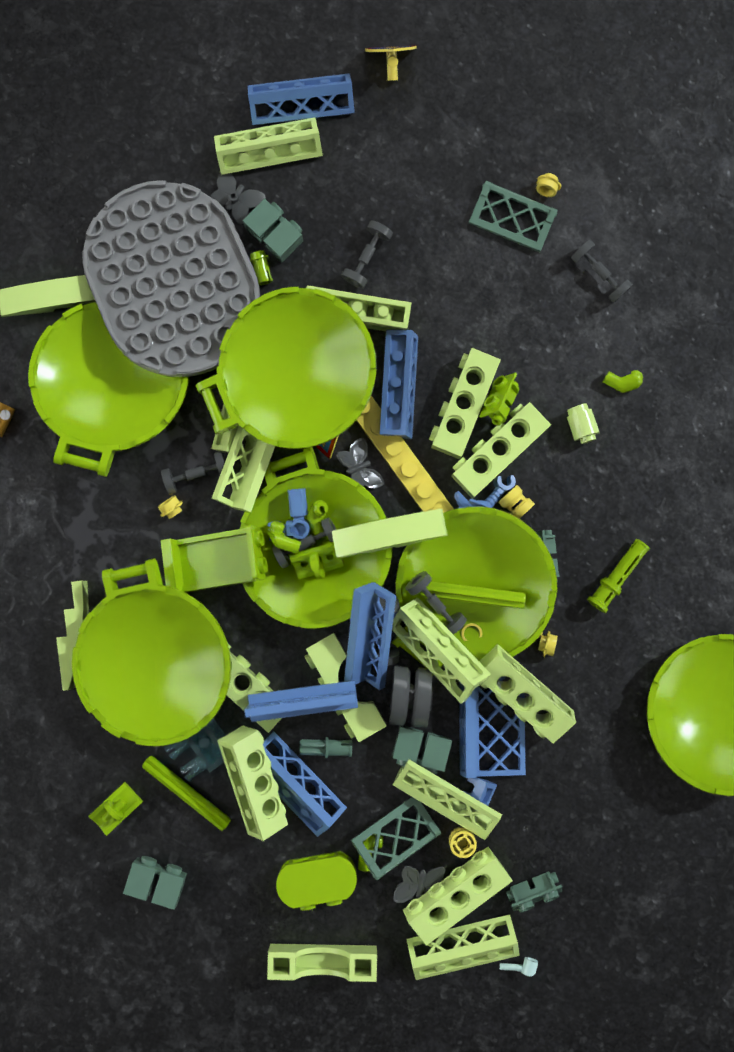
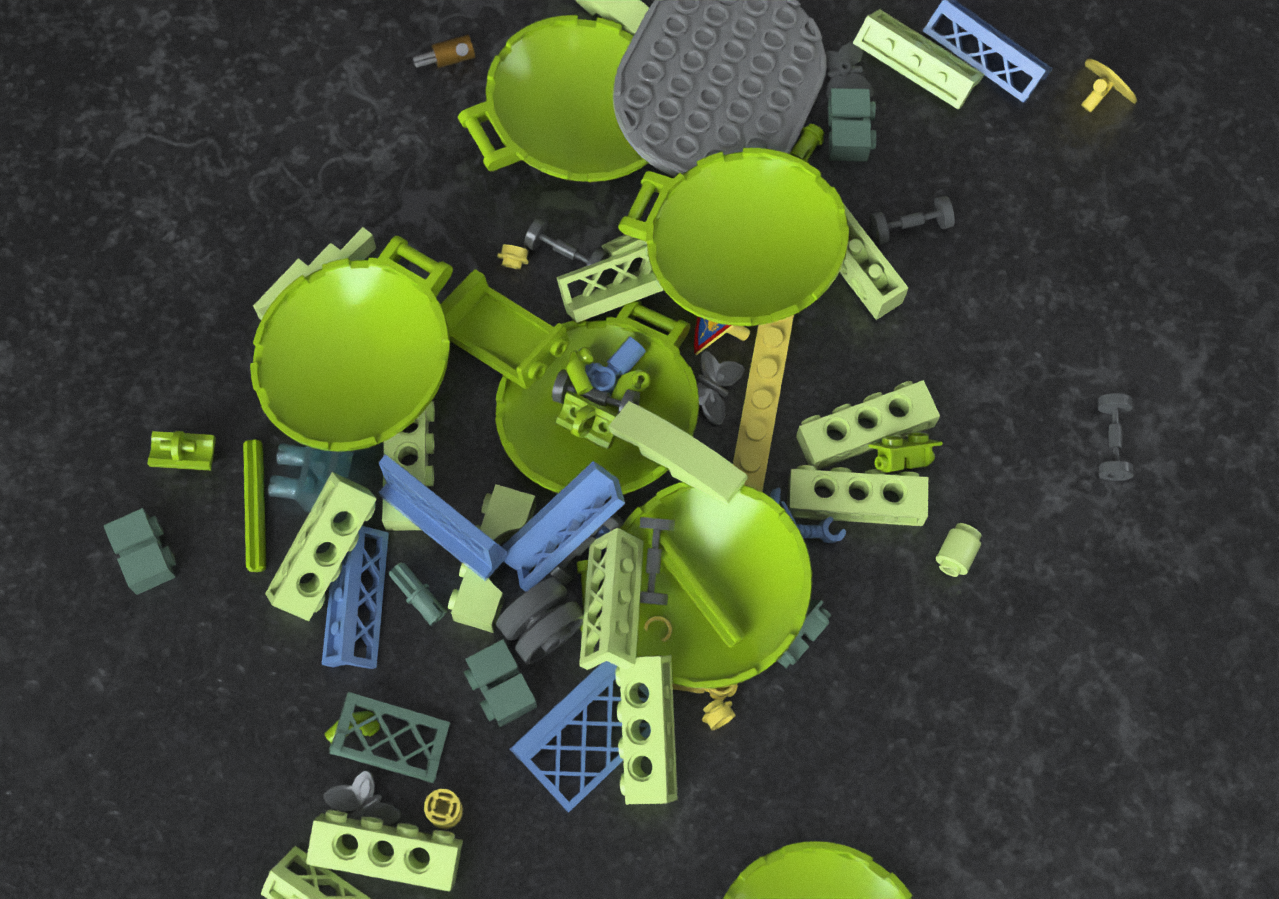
camera: 50 degrees right, 15 degrees down
yellowish green arch [267,944,377,982] -> none
lime brick [276,851,357,911] -> none
medium blue fence [380,330,418,439] -> none
yellowish green fence [393,760,502,840] -> none
medium blue tile [463,778,497,806] -> none
sand green window [469,181,558,252] -> none
light yellow wheel [498,485,535,519] -> none
light yellow plate [536,173,561,197] -> none
lime pin [587,539,650,613] -> none
lime arm [603,370,643,393] -> none

